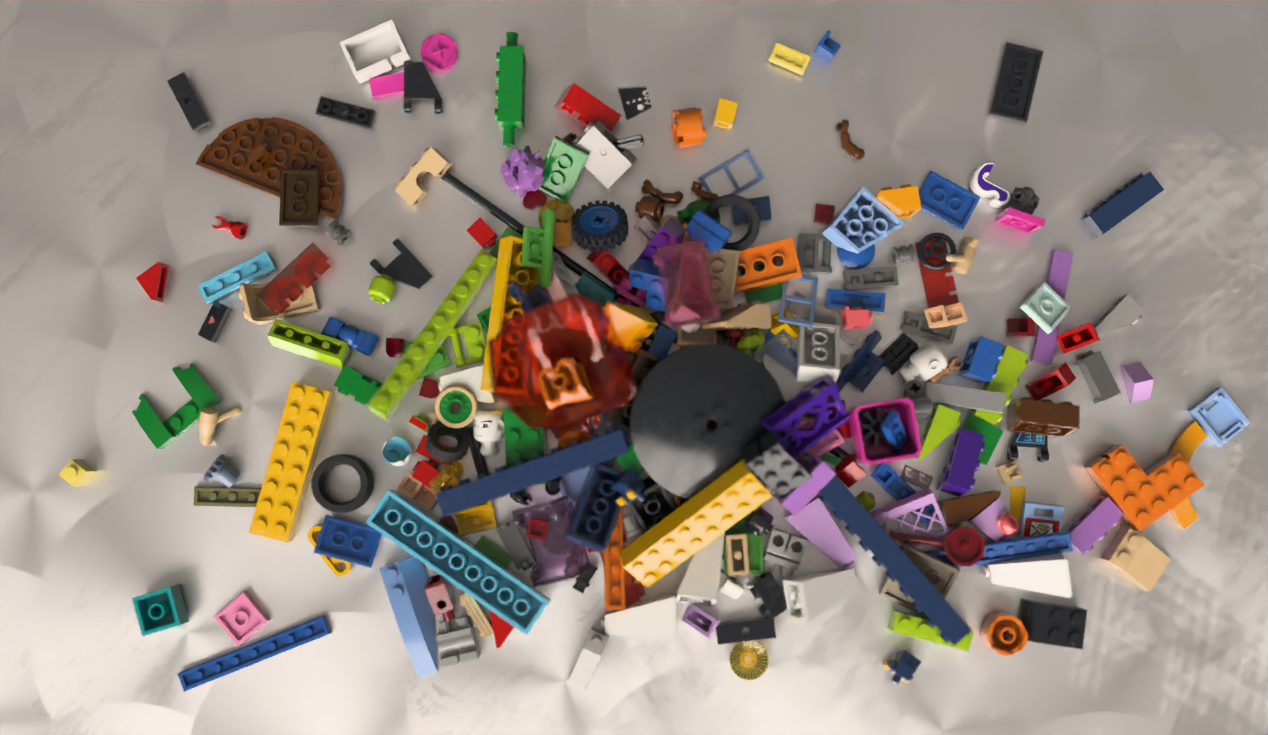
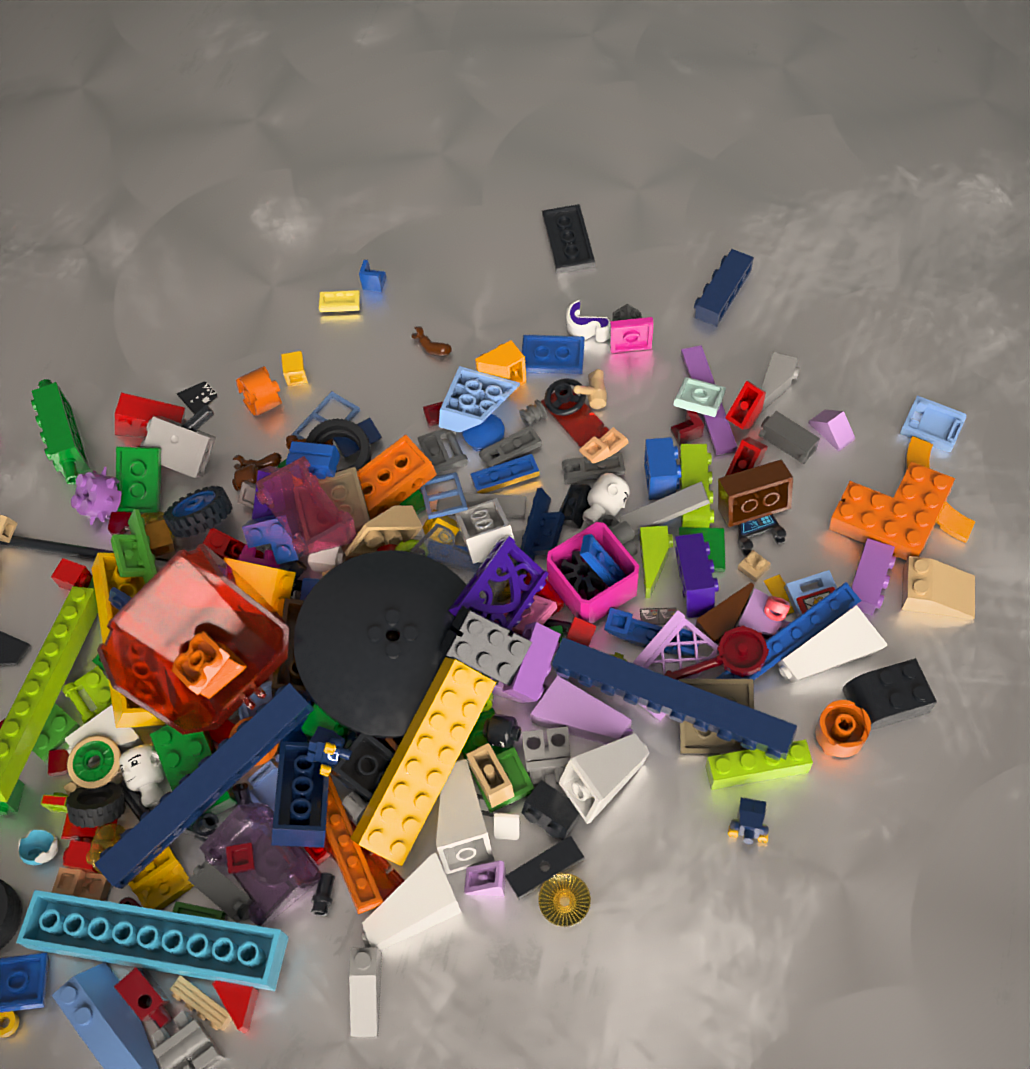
camera: 20 degrees left, 25 degrees down
coral brick [841,307,872,330] -> none
medium nougat piece [929,356,963,383] -> none

